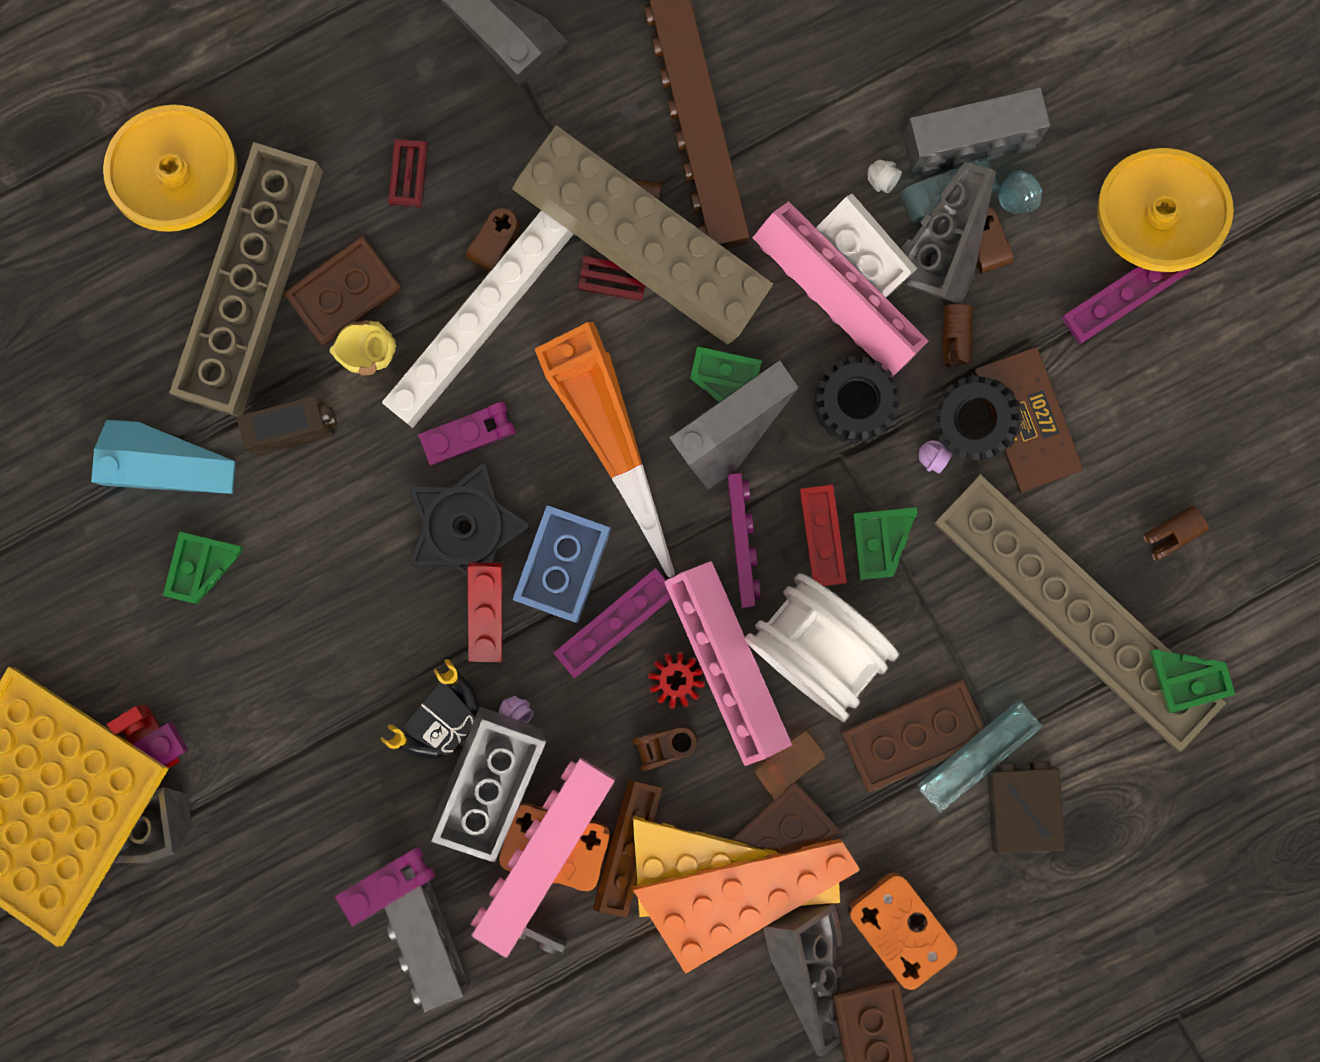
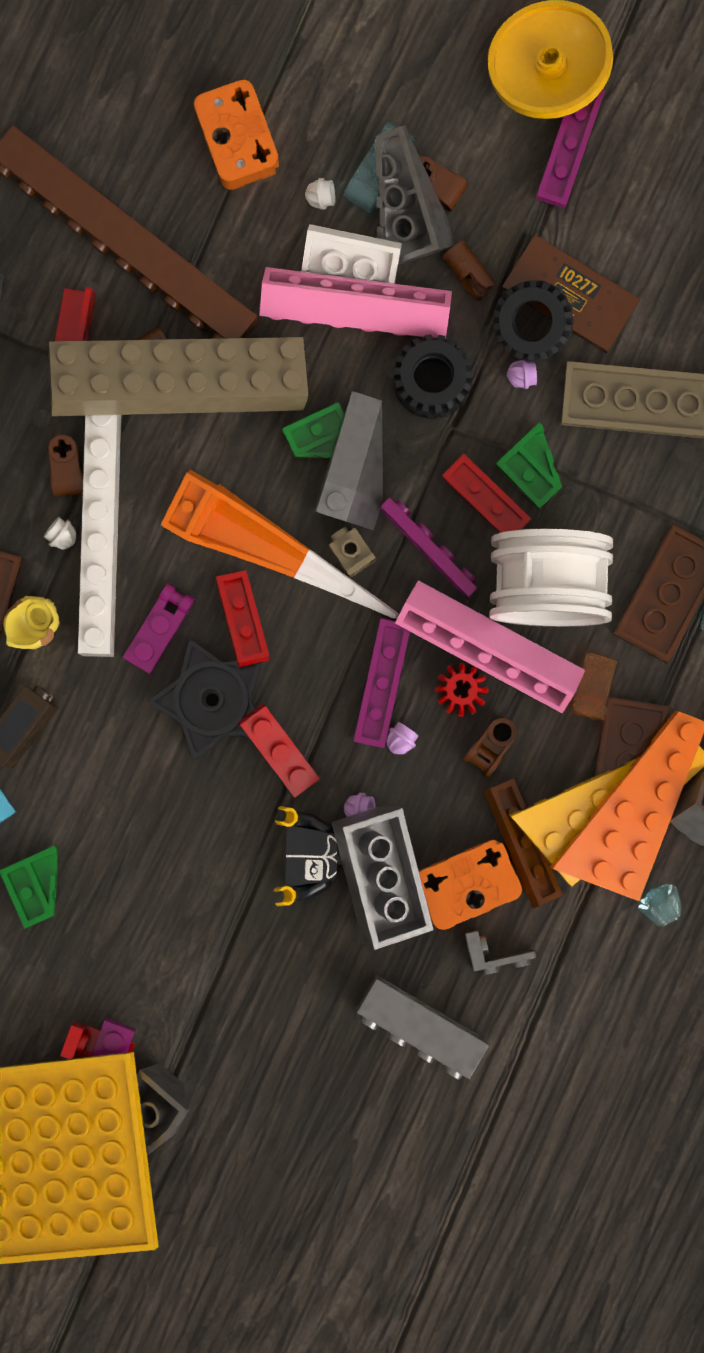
camera: 45 degrees left, 0 degrees up
magenta plate [335,846,436,927] -> none
bright pink brick [471,758,615,958] -> none
medium blue brick [513,505,611,623] -> none
dark red tile [578,256,645,302] -> none
flat silver brick [903,88,1050,175] -> none
clear light blue cone [999,170,1042,214] -> none
none -> white plate [43,517,76,550]
none -> red panel [55,287,96,341]
none -> orange axle [194,80,279,190]
none -> red plate [216,570,270,667]
none -> dark tan brick [329,527,376,578]
none -> lavender plate [386,722,419,754]
none -> clear light blue piece [638,884,682,926]

